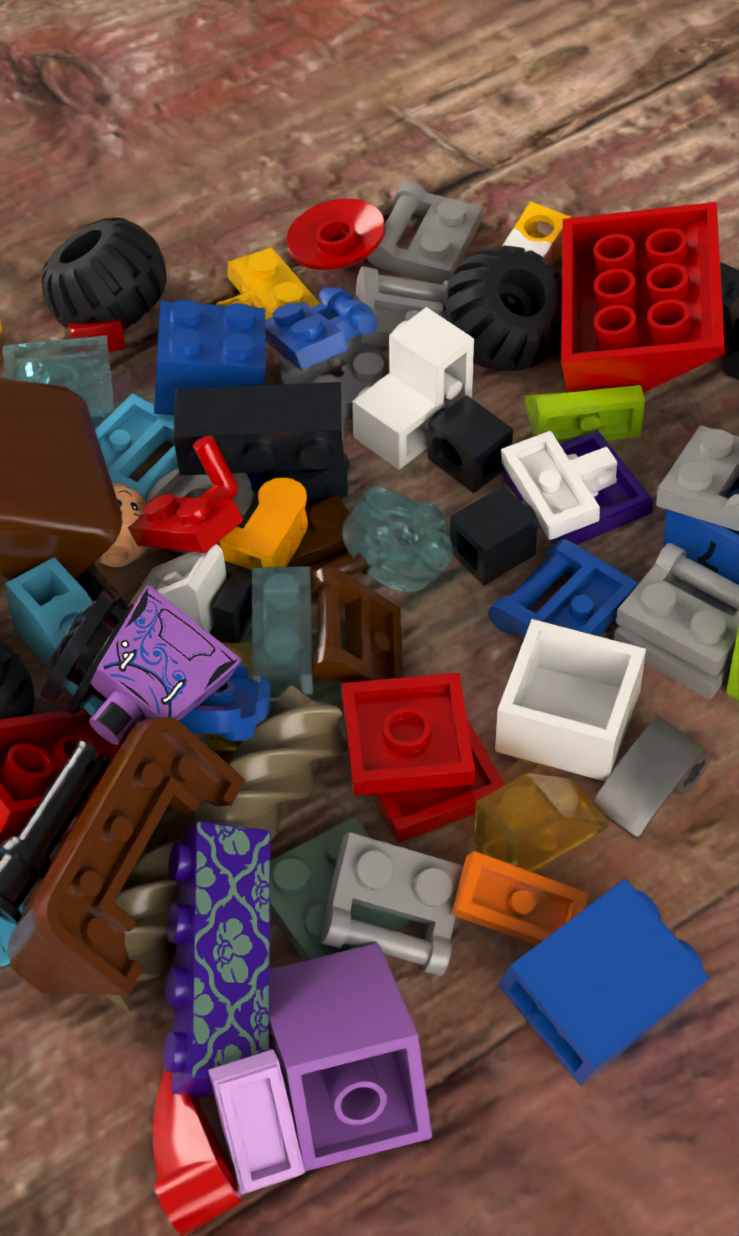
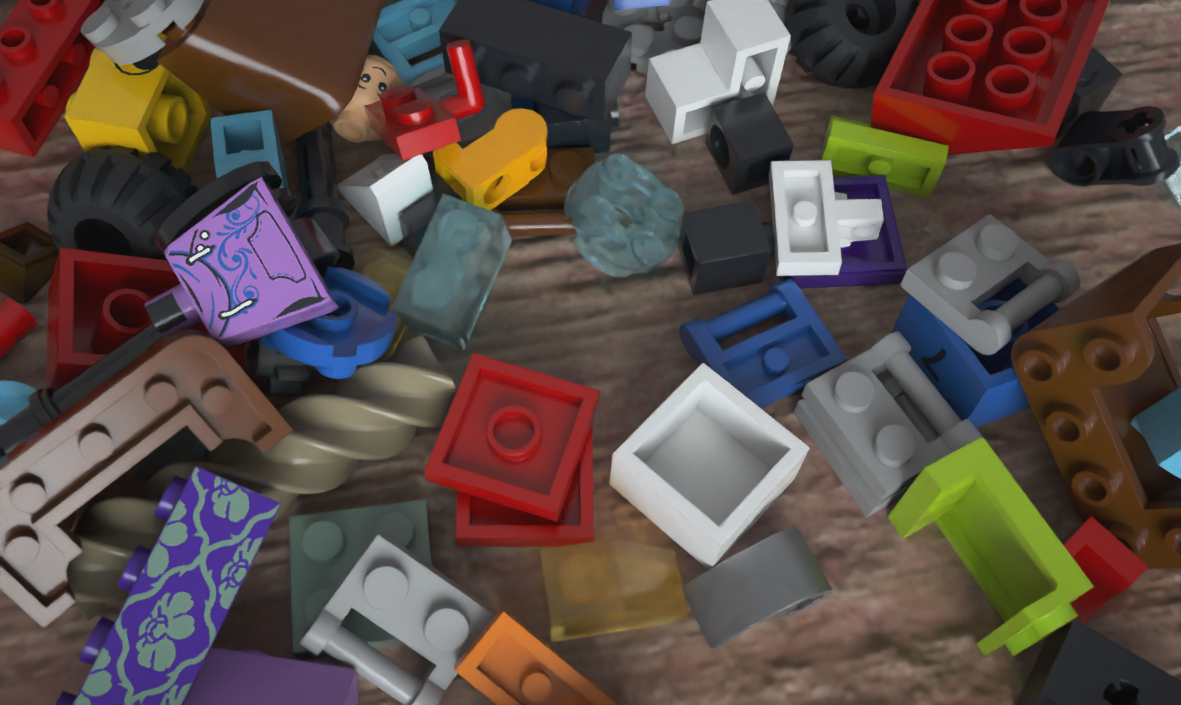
camera: 20 degrees right, 10 degrees up
reddish brown plate [311,567,403,683] -> none

